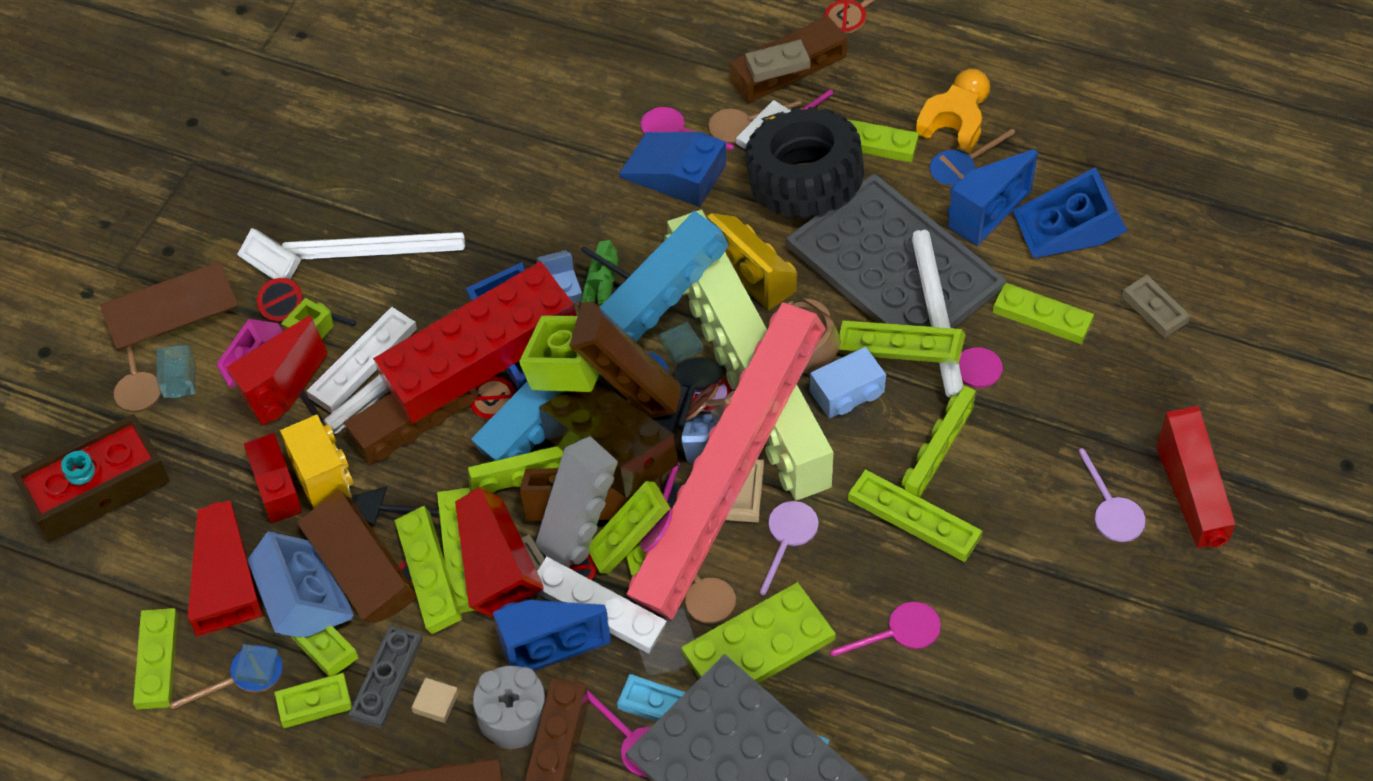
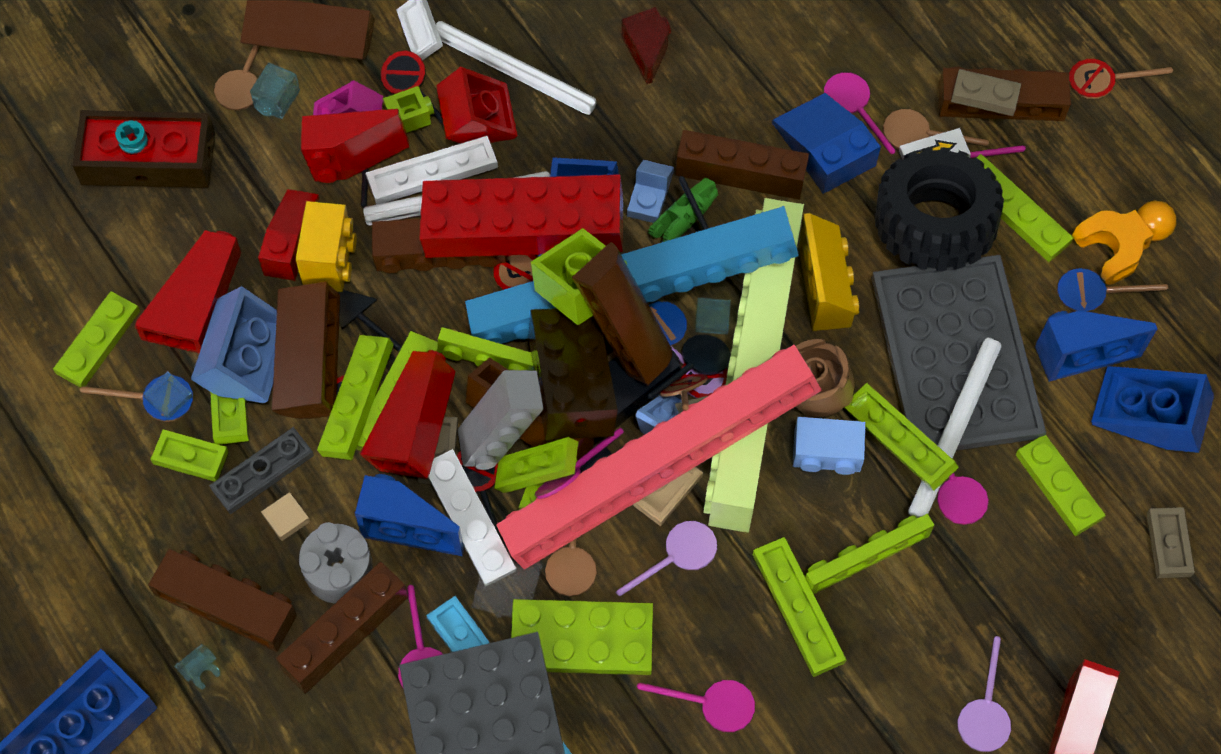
camera: 30 degrees right, 10 degrees up
none -> red slope [436,67,518,143]
none -> clear red slope [621,7,671,84]
none -> reddish brown brick [675,130,809,200]

